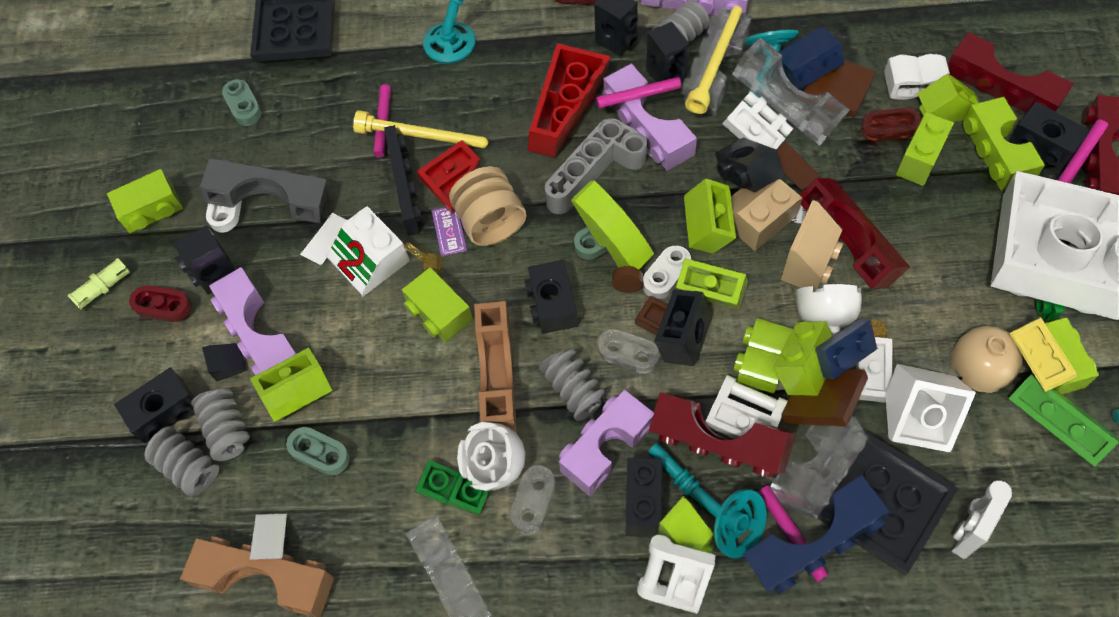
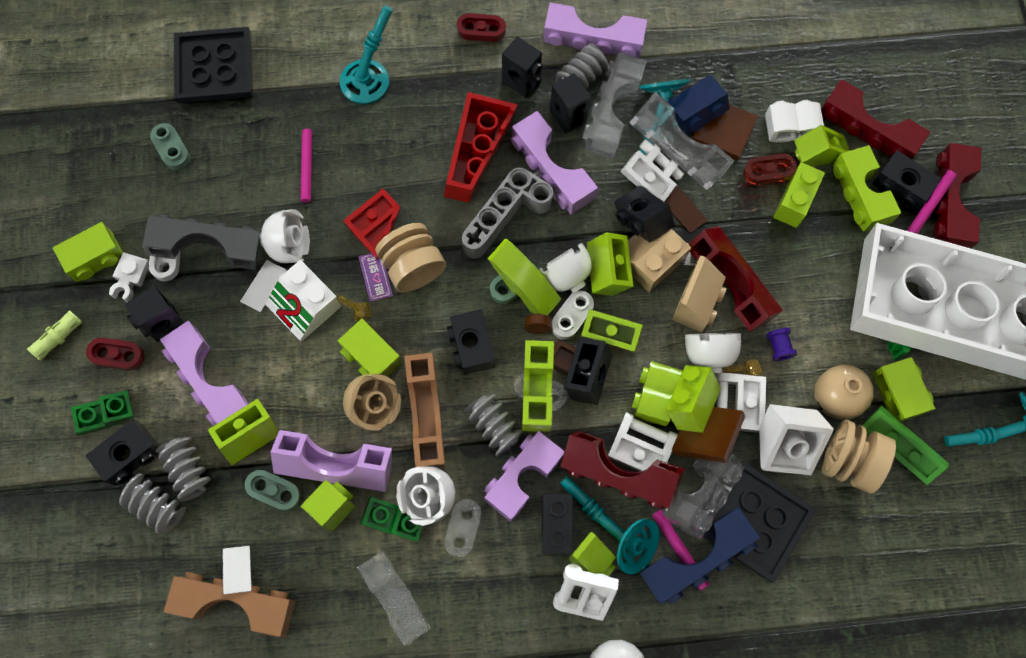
camera: 10 degrees left, 10 degrees up
black slope [202,343,246,382] -> none
light yellow piece [353,110,488,148] -> none
black plate [384,125,422,236] -> none
dark pink bar [596,77,681,108] -> none
light yellow piece [685,6,742,114] -> none
dark blue plate [815,319,878,380] -> none
white plate [952,481,1012,559] -> none
light yellow plate [1009,318,1078,392] -> none
none -> green slope [70,390,134,436]
none -> white plate [109,252,149,302]
none -> white cylinder [259,209,310,263]
none -> lavender arch [271,430,392,492]
none -> lime brick [301,480,356,532]
none -> tan cylinder [343,373,401,431]
none -> lime arch [522,340,554,432]
none -> white cylinder [539,243,592,293]
none -> dark purple bush [766,328,797,362]
none -> tan wheel [822,419,896,494]

